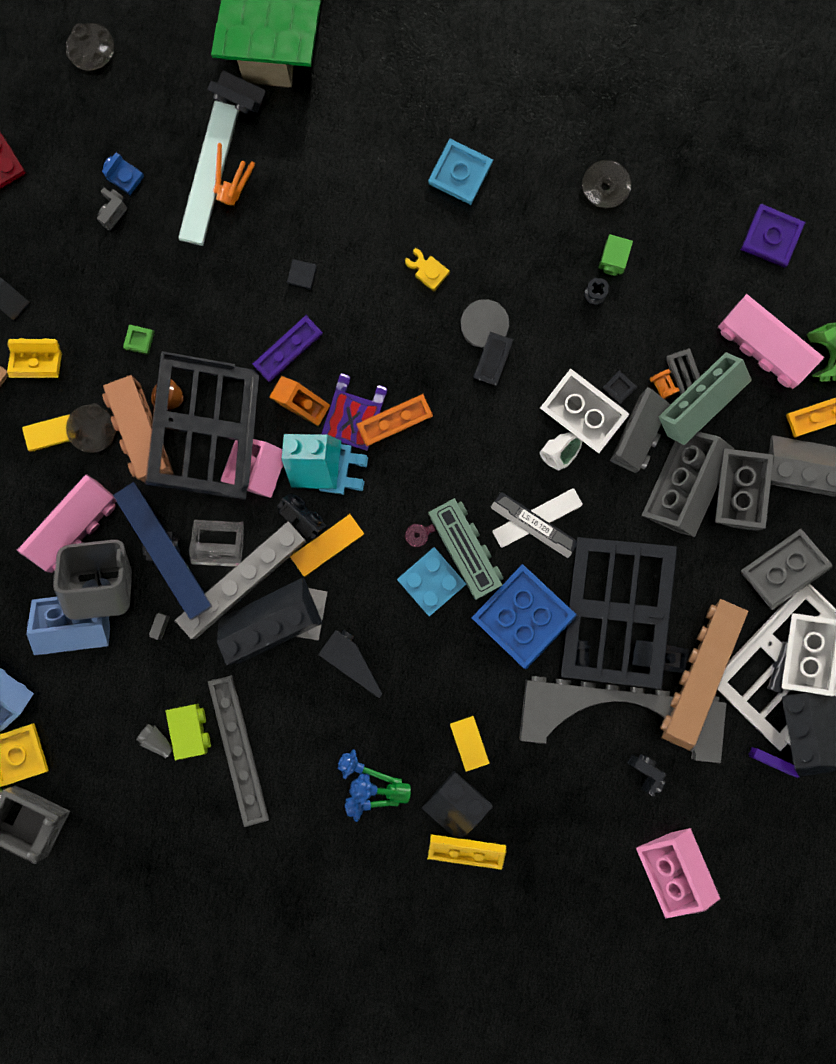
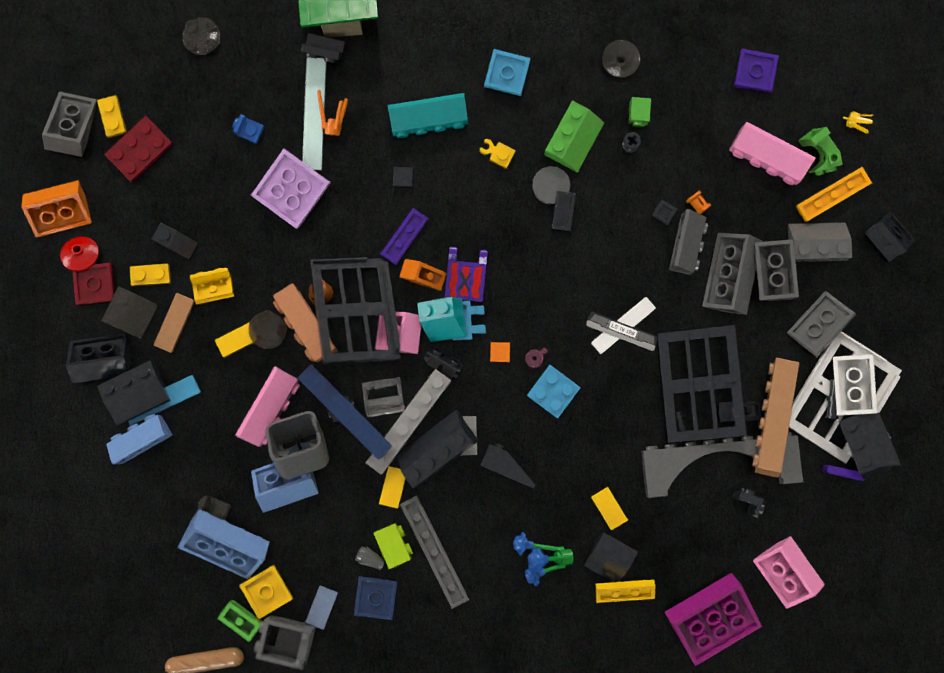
camera: 10 degrees left, 0 degrees up
dark grey bracket [97,188,128,231] -> none
bright green tile [123,324,154,355] -> none
dark grey tile [149,613,170,640] -> none
light orange tile [290,514,365,577] -> none
orange tile [356,394,433,446] -> none
sand green brick [428,498,504,600] -> none
blue plate [472,564,577,670] -> none
white slope [540,369,629,453] -> none
white rock [540,432,582,470] -> none
sand green brick [658,353,752,445] -> none
dark grey tile [666,348,700,396] -> none
none -> lavender plate [251,149,331,229]
none -> sand blue tile [305,585,338,630]
none -> dark blue tile [354,576,398,620]
none -> yellow tile [379,466,406,508]
none -> teal slope [388,93,468,138]
none -> orange tile [490,342,510,362]
none -> bright green slope [544,101,604,173]
none -> magenta slope [665,573,762,666]

